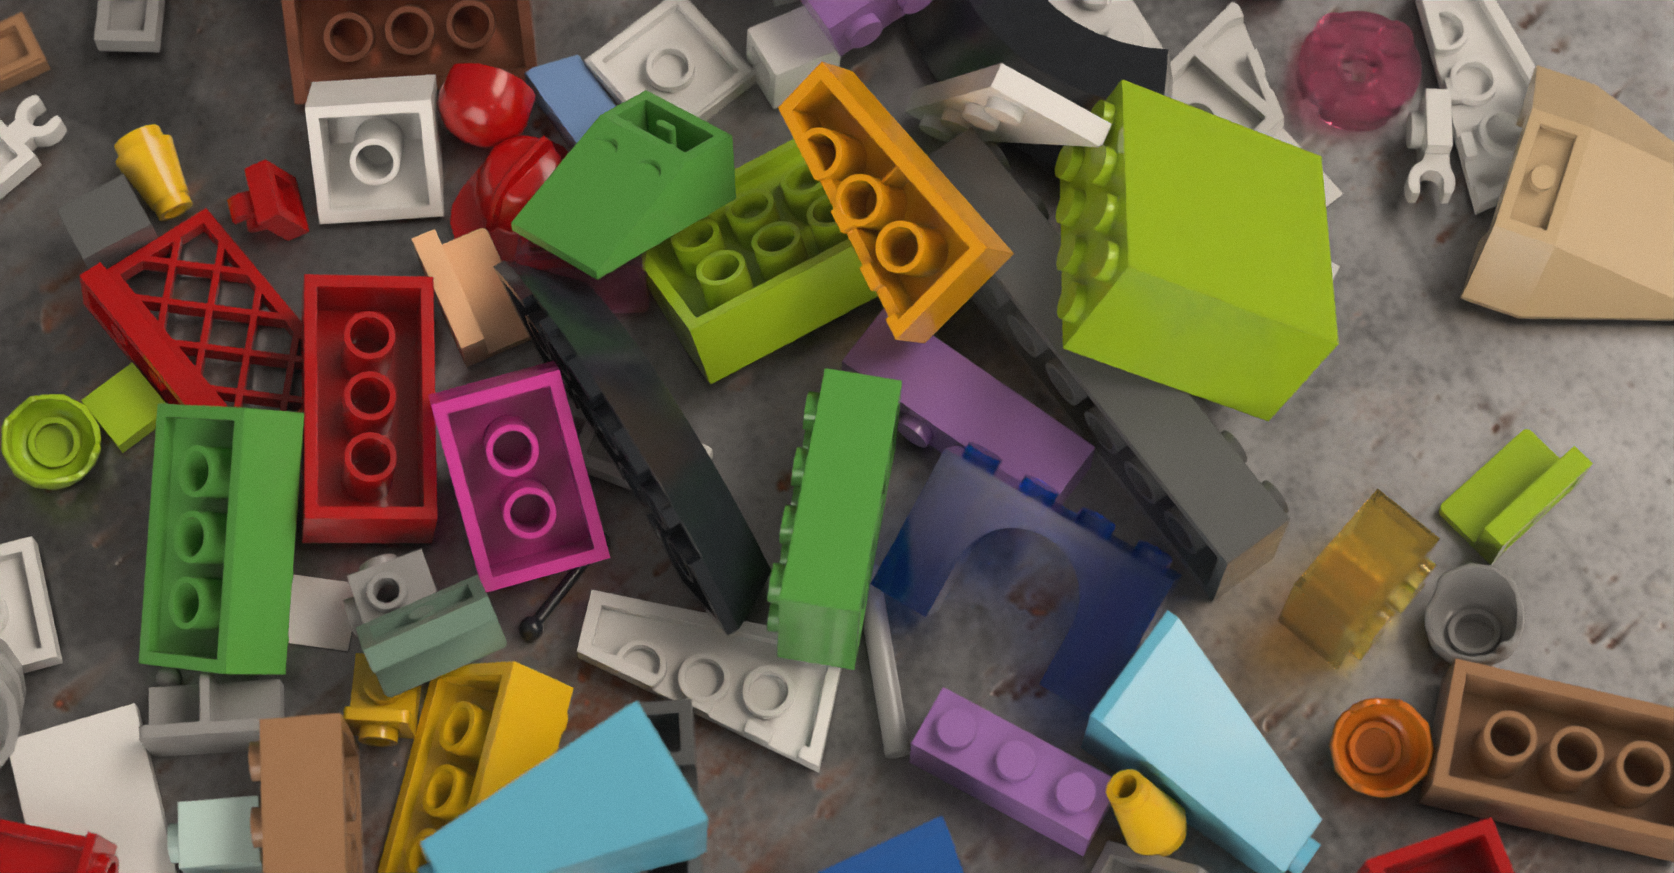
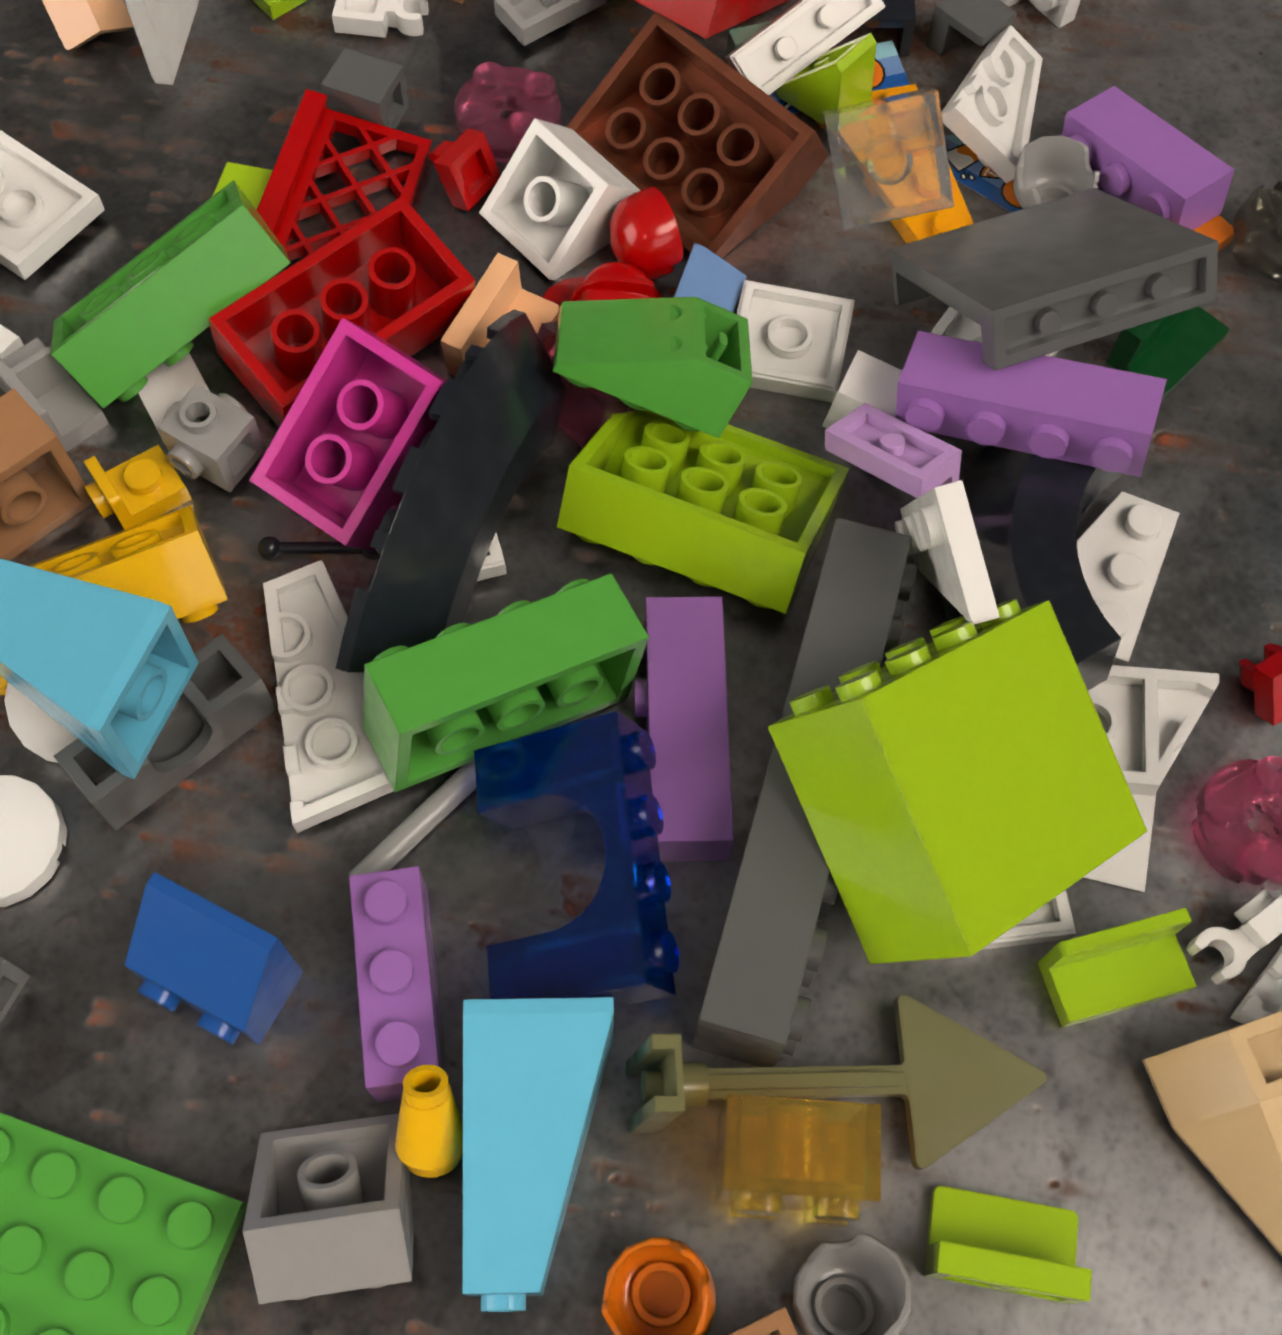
camera: 50 degrees right, 5 degrees down
lime hair [1,394,101,490] -> none
yellow cone [114,124,193,221] -> none
sand green panel [355,574,507,697] -> none
light orange wedge [778,62,1014,343] -> none
none -> clear pink plate [454,62,561,163]
none -> olive piece [626,994,1047,1170]
none -> lavender panel [825,403,962,498]
none -> lime panel [1037,908,1197,1028]

